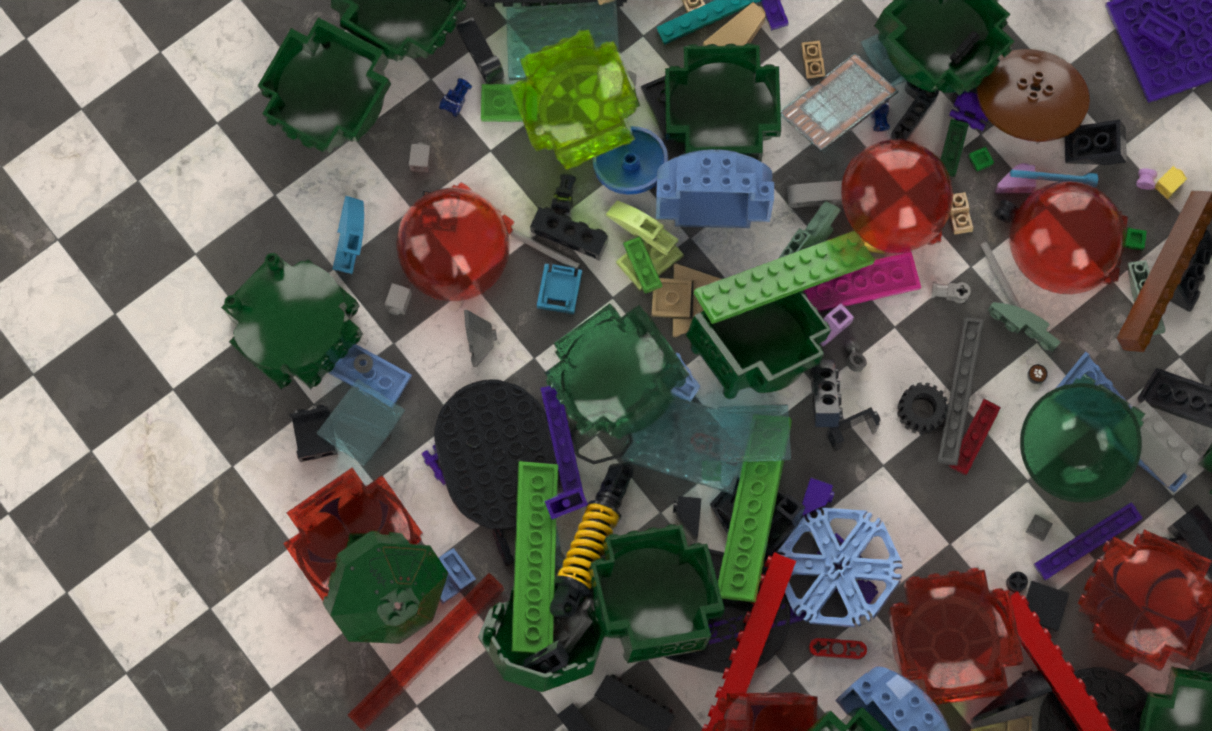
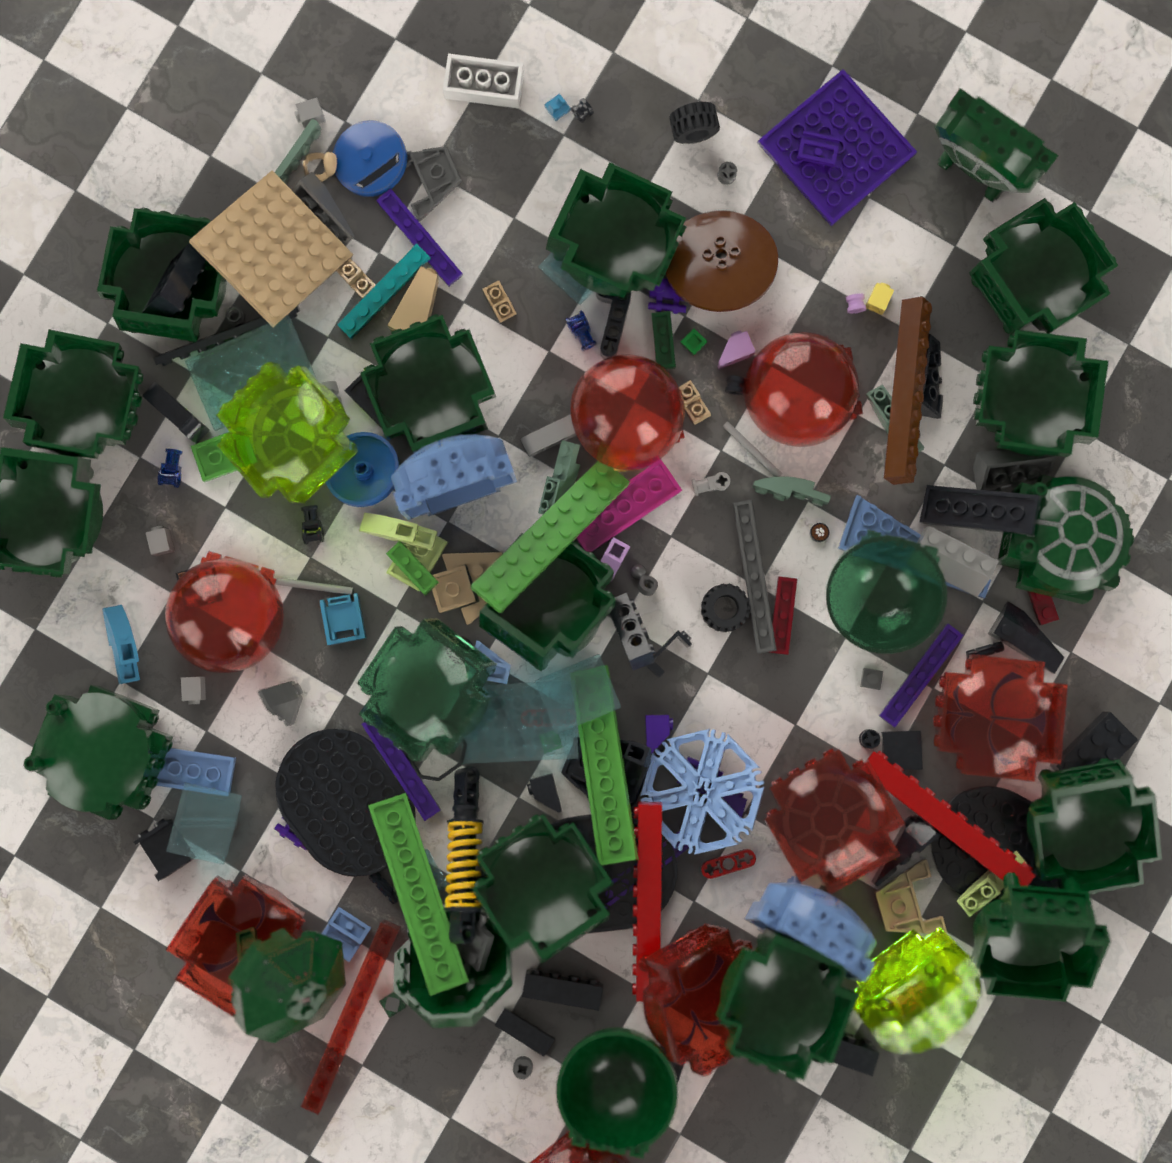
camera: 20 degrees left, 10 degrees up
dark grey plate [354,354,373,373] -> none
black brick [522,640,569,674] -> none
black brick [530,207,609,261] -> none
dark purple slope [544,486,588,519] -> none
piece [781,53,899,153] -> none
black axle [950,32,980,64] -> none
dark azure piece [1010,170,1098,189] -> none
black slope [1065,119,1127,165] -> none
green plate [1124,228,1147,251] -> none
none -> tile [379,992,406,1018]
none -> dark grey wheel [718,161,737,185]

